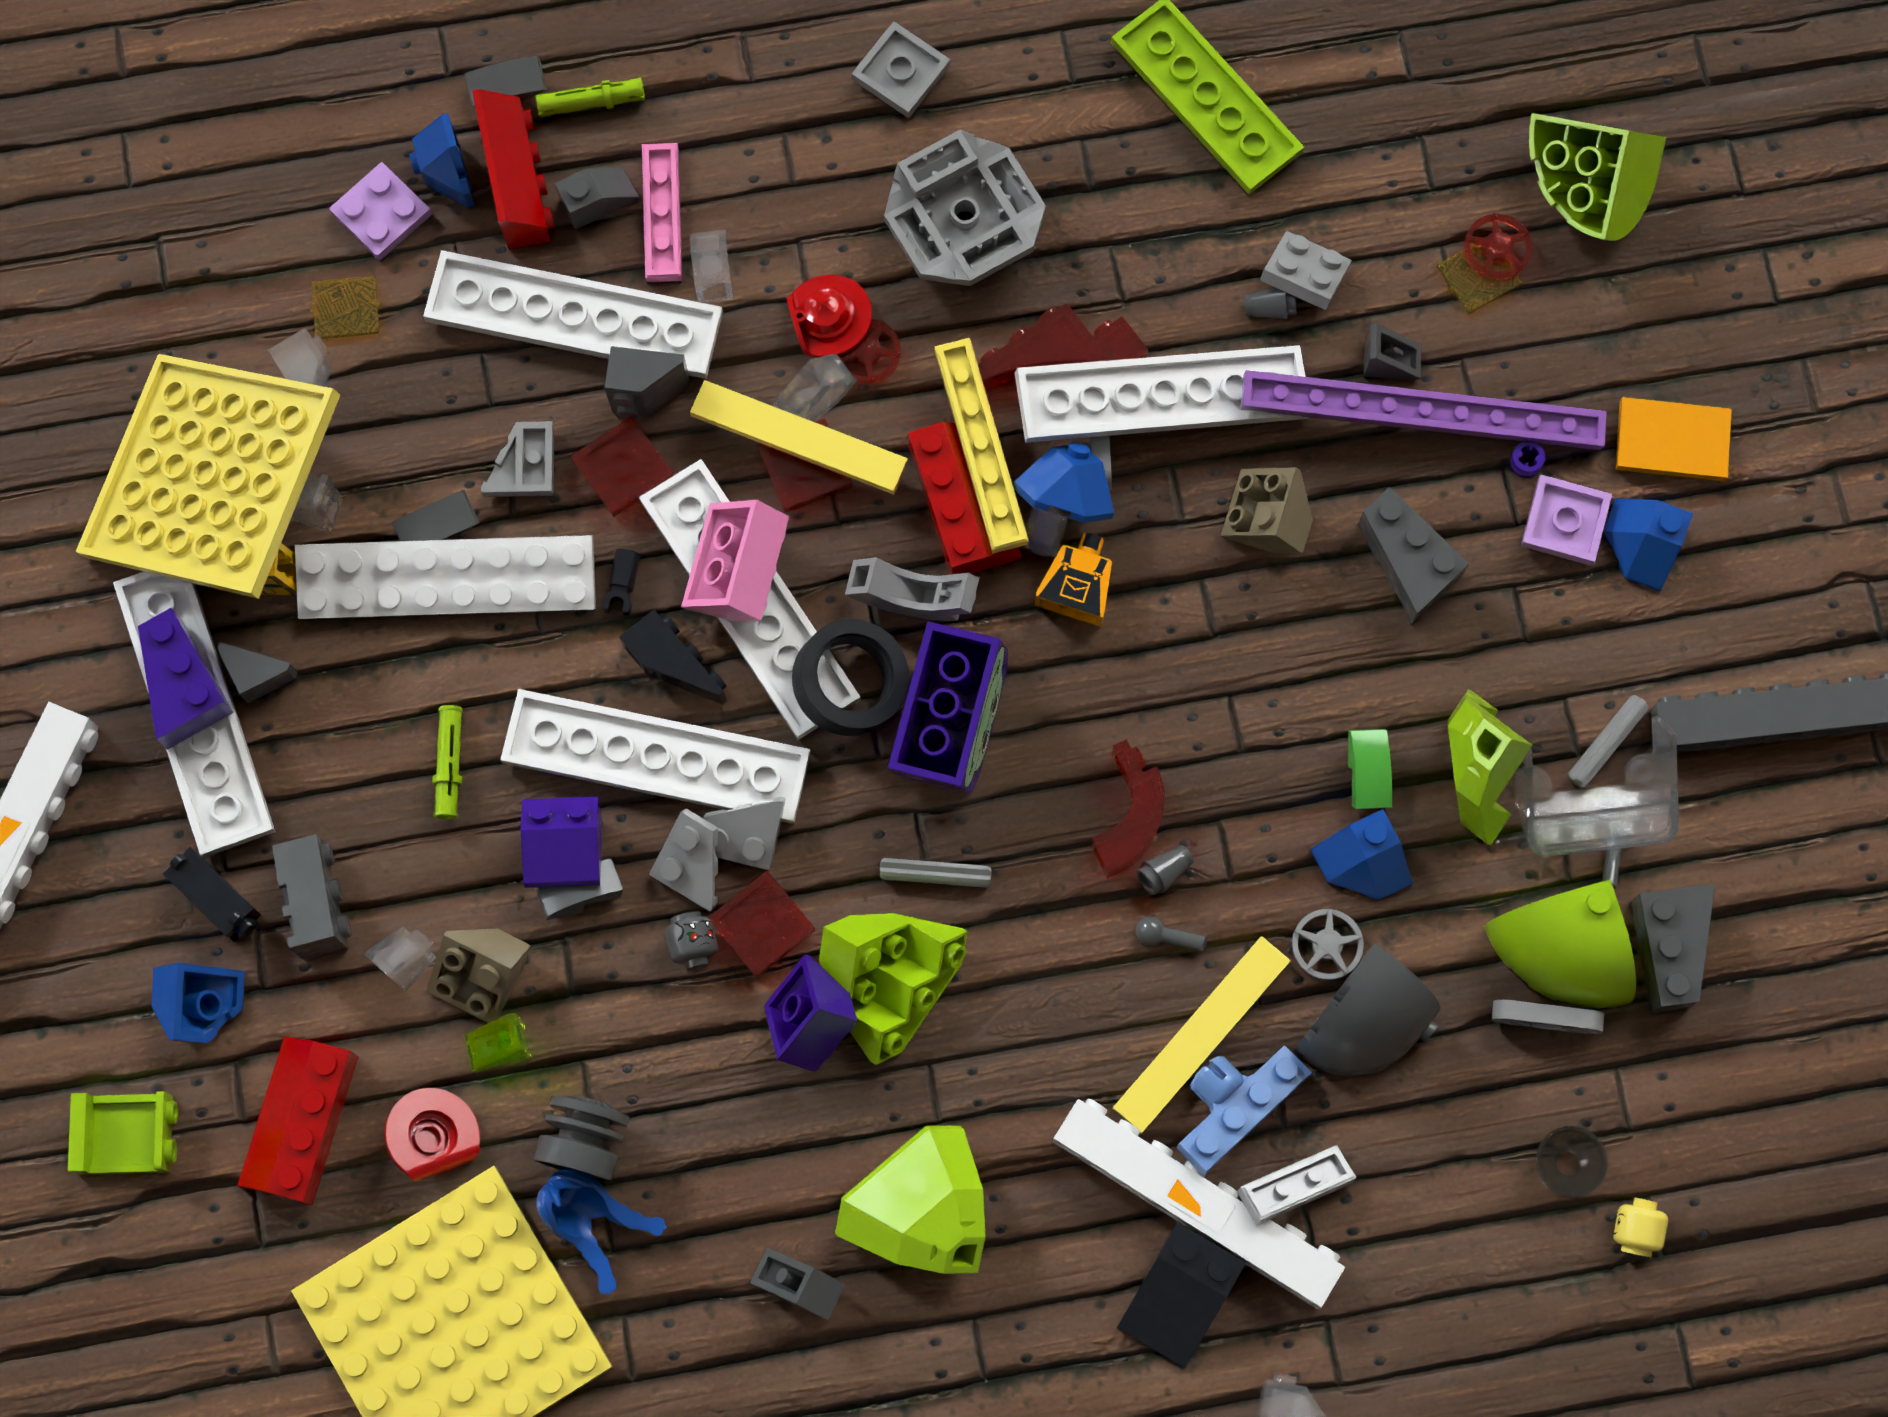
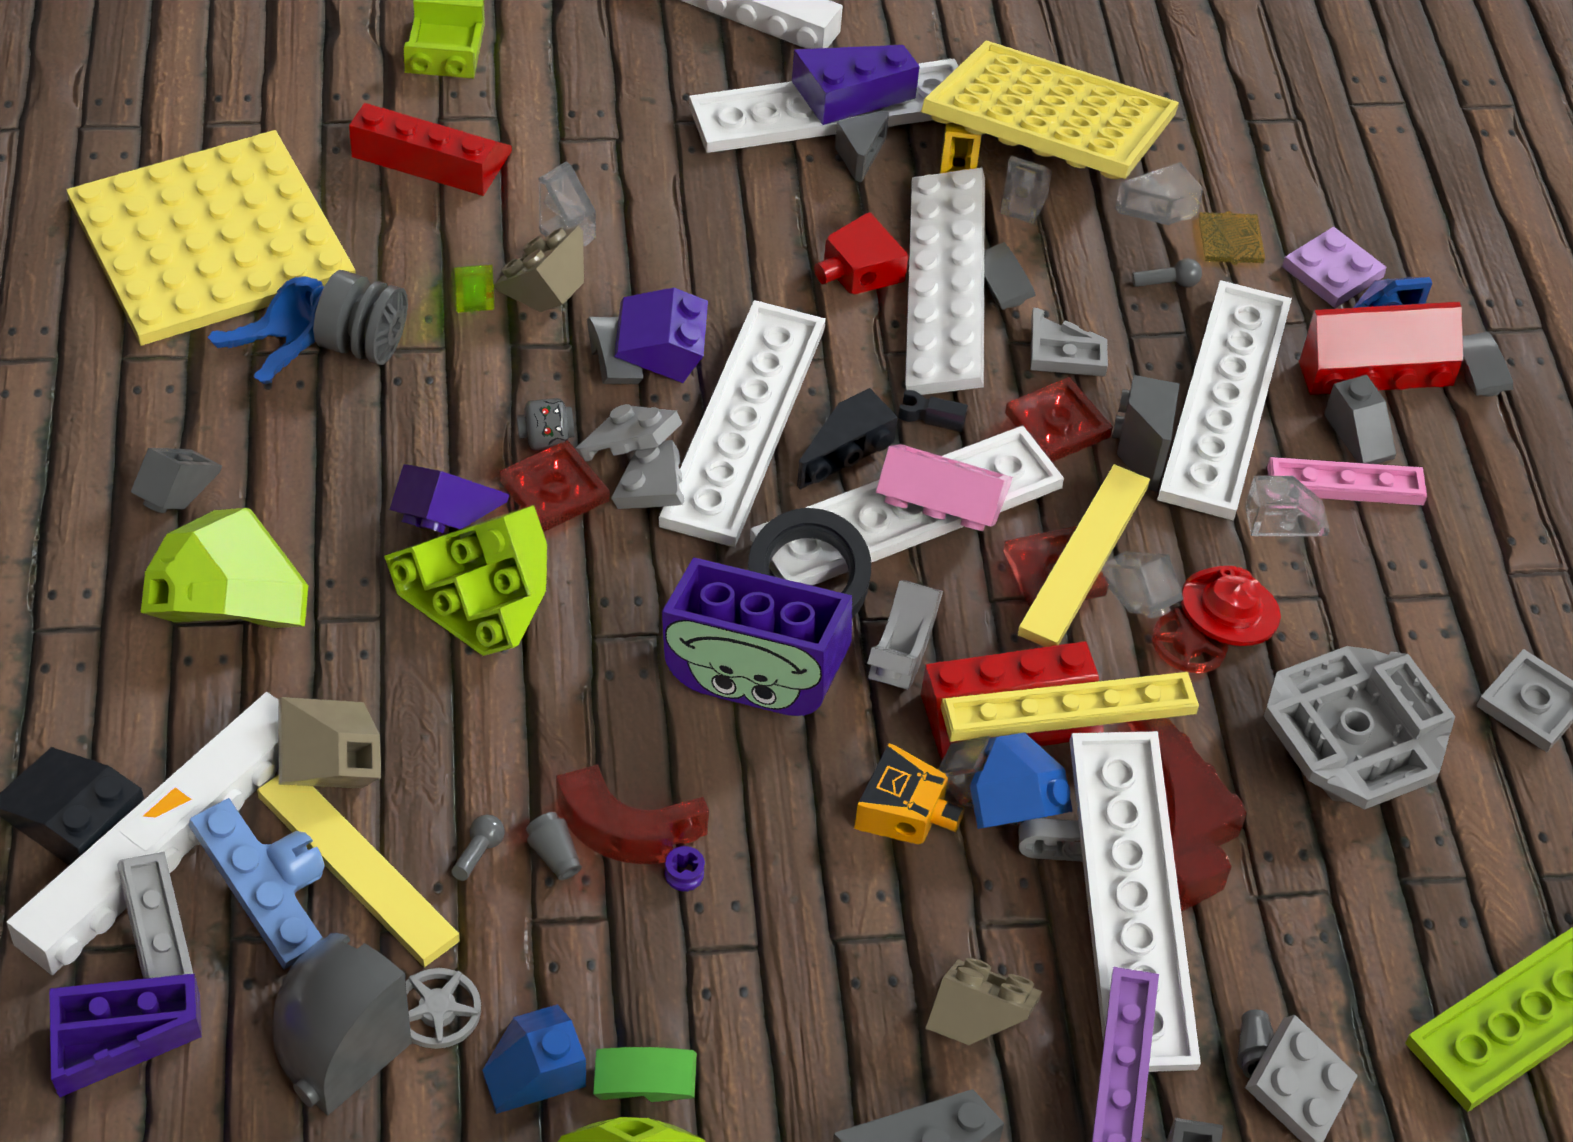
camera: 90 degrees right, 25 degrees down
blue slope [151,963,245,1044] -> none
black brick [163,847,261,942] -> none
dark grey wedge [272,834,352,961] -> none
hat [384,1088,480,1182] -> none
lime pin [432,705,463,820] -> none
lime pin [536,77,645,118] -> none
light grey axle [880,858,992,888] -> none
none -> dark purple wedge [49,974,202,1098]
none -> dark tan slope [278,697,381,788]
none -> dark purple bush [665,846,705,891]
none -> red torso [814,212,909,295]
none -> dark grey bar [1132,258,1202,287]

